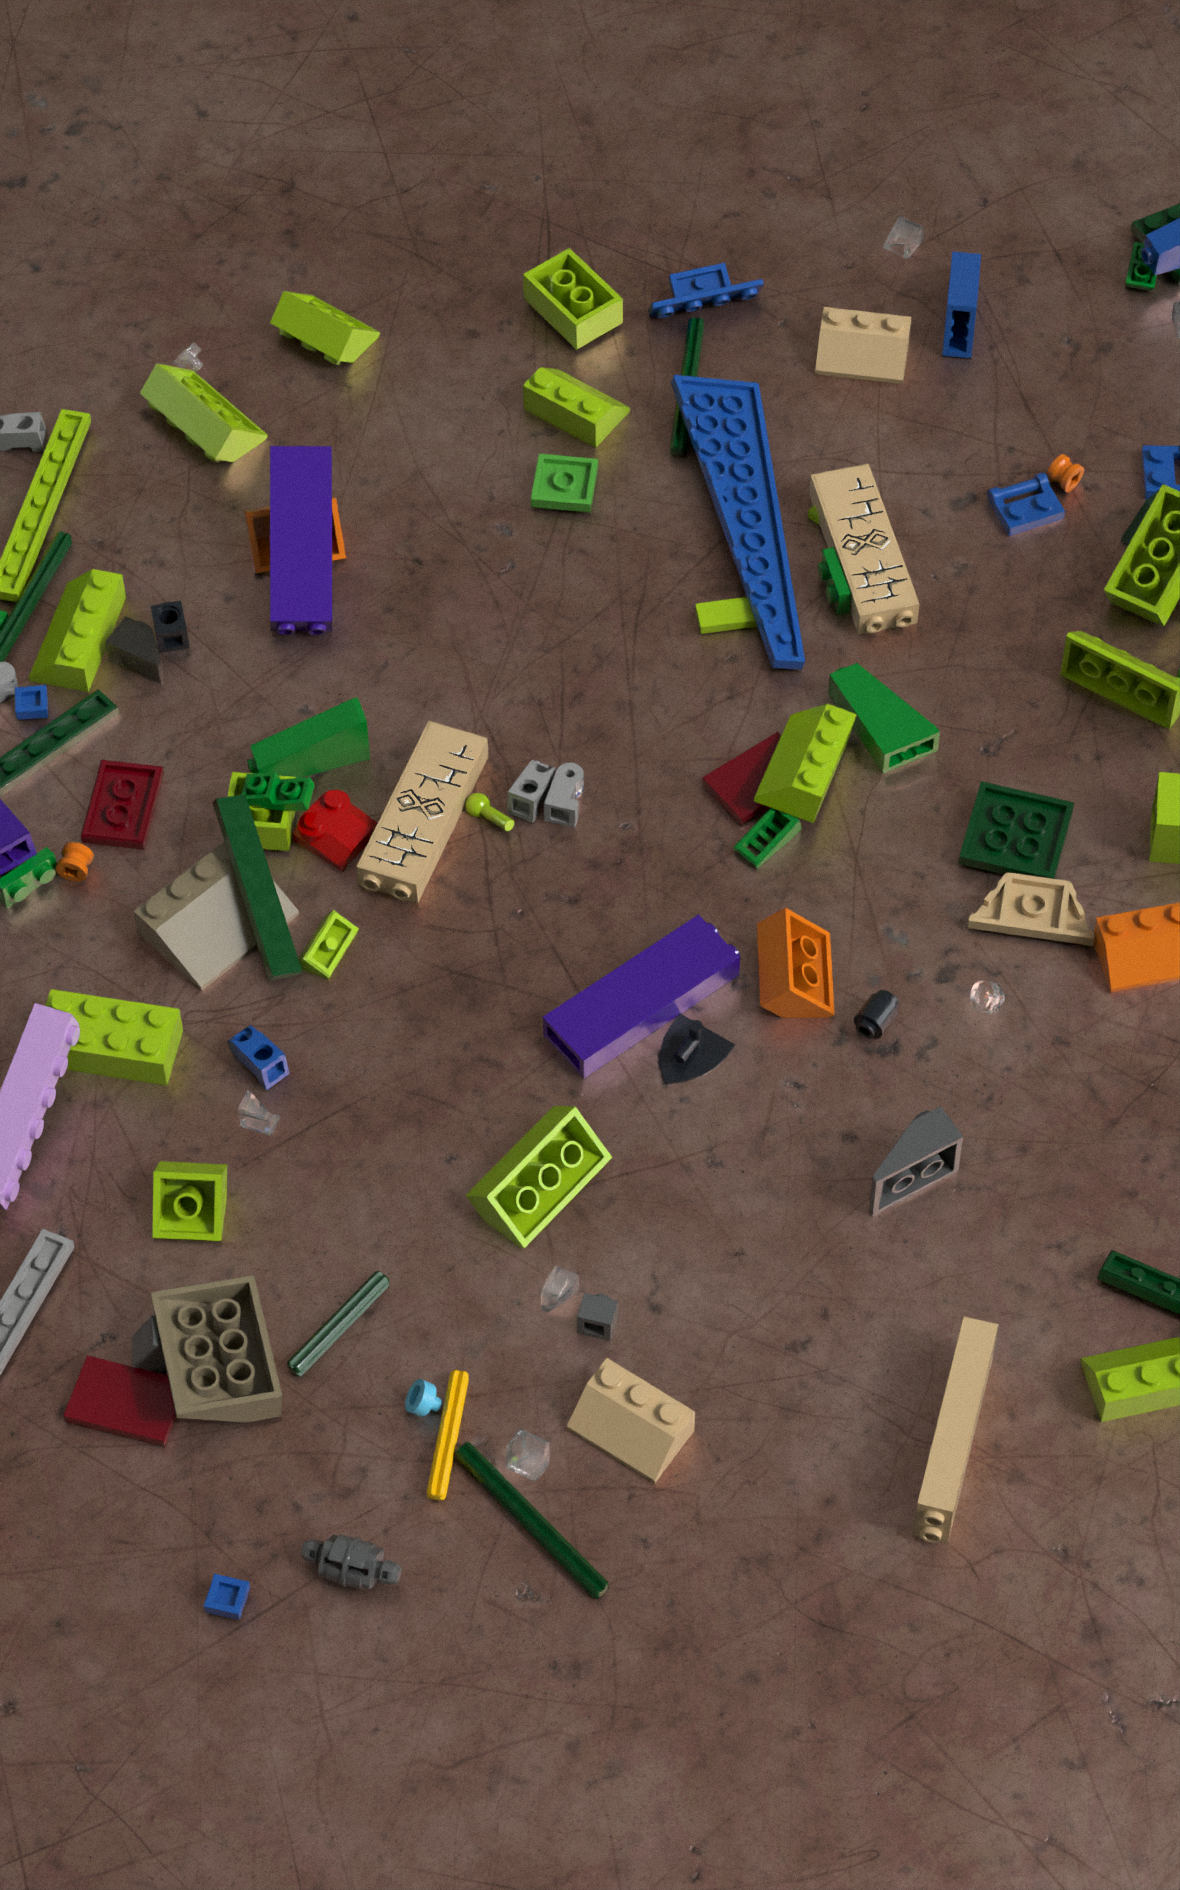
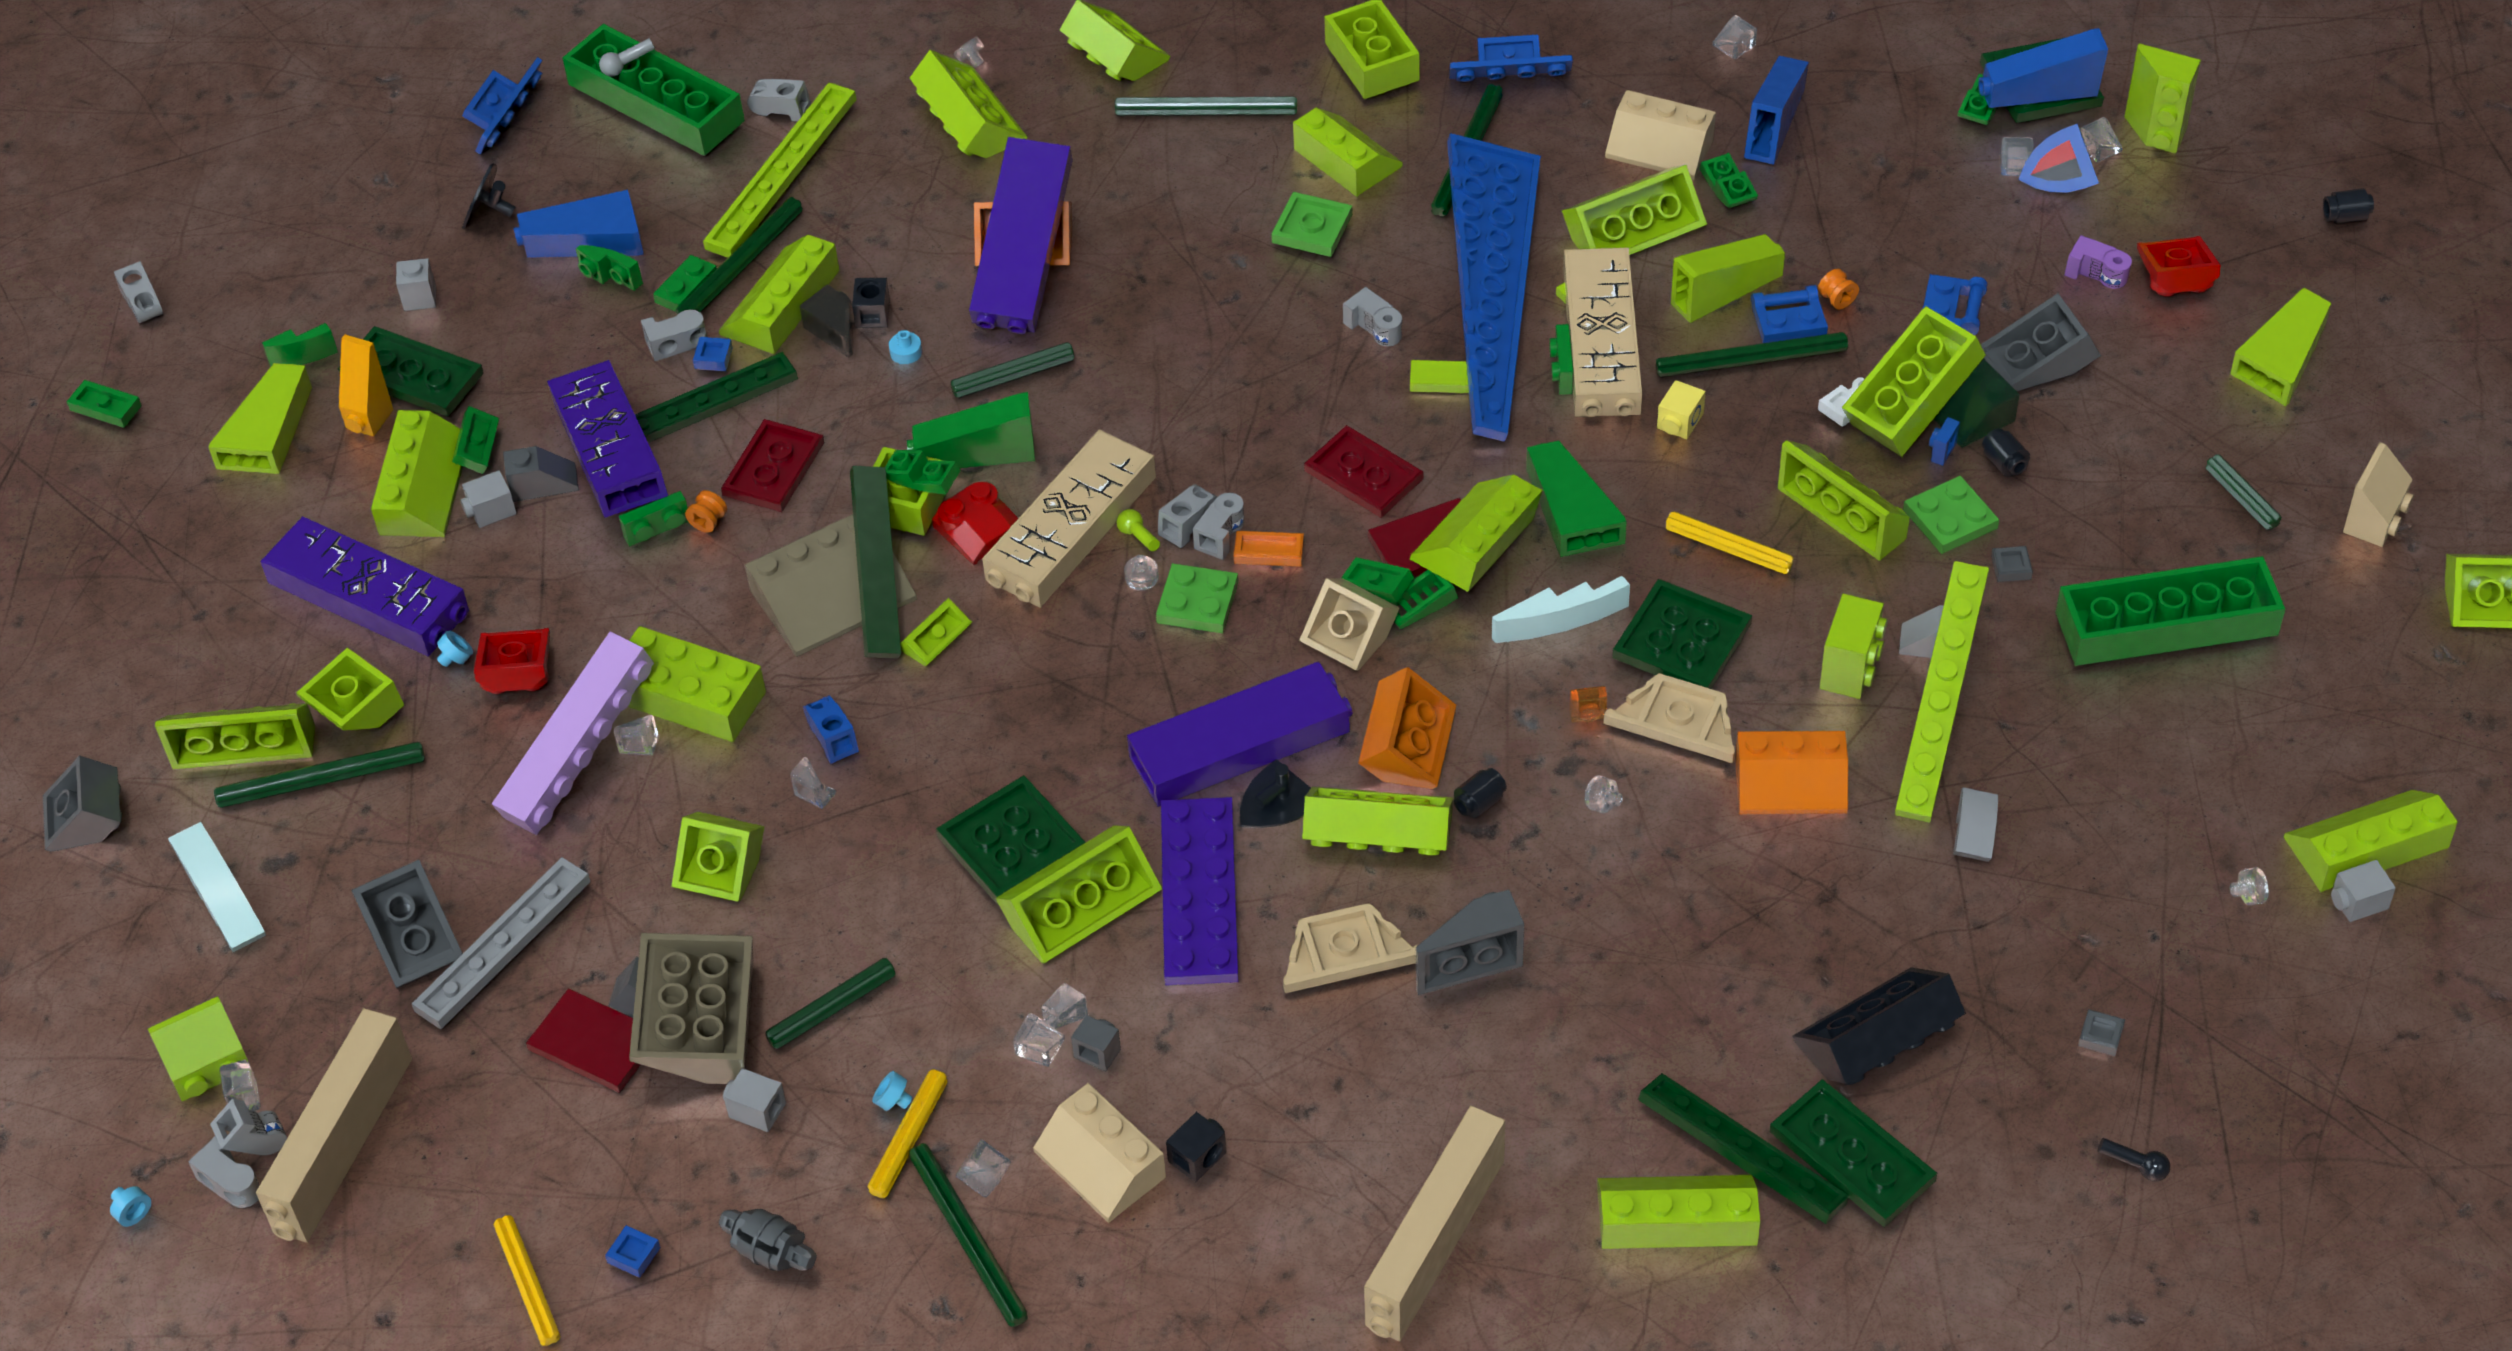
camera: 15 degrees right, 5 degrees down
none -> yellow axle [493,1215,561,1346]
none -> clear slope [613,715,659,756]
none -> light grey brick [723,1068,786,1132]
none -> medium azure tile [889,330,922,364]
none -> dark green plate [936,775,1086,905]
none -> dark green axle [950,342,1074,398]
none -> clear slope [1013,1013,1065,1067]
none -> axle [1115,96,1297,116]
none -> clear tile [1124,555,1159,590]
none -> bright green plate [1156,563,1239,634]
none -> dark purple plate [1161,797,1239,986]
none -> black brick [1166,1111,1227,1182]
none -> orange tile [1234,531,1304,567]
none -> tan wing [1283,903,1417,993]
none -> tan slope [1299,578,1400,671]
none -> lime slope [1302,786,1454,855]
none -> dark red tile [1304,425,1424,518]
none -> green plate [1342,557,1414,603]
none -> light grey leg [1343,287,1402,346]
none -> light aqua slope [1492,576,1630,643]
none -> lime slope [1562,165,1707,255]
none -> clear orange plate [1569,686,1607,723]
none -> dark green axle [1655,332,1848,377]
none -> light yellow brick [1657,380,1706,439]
none -> yellow axle [1666,511,1794,574]
none -> lime slope [1671,234,1785,323]
none -> green slope [1699,153,1758,208]
none -> white plate [1818,377,1865,427]

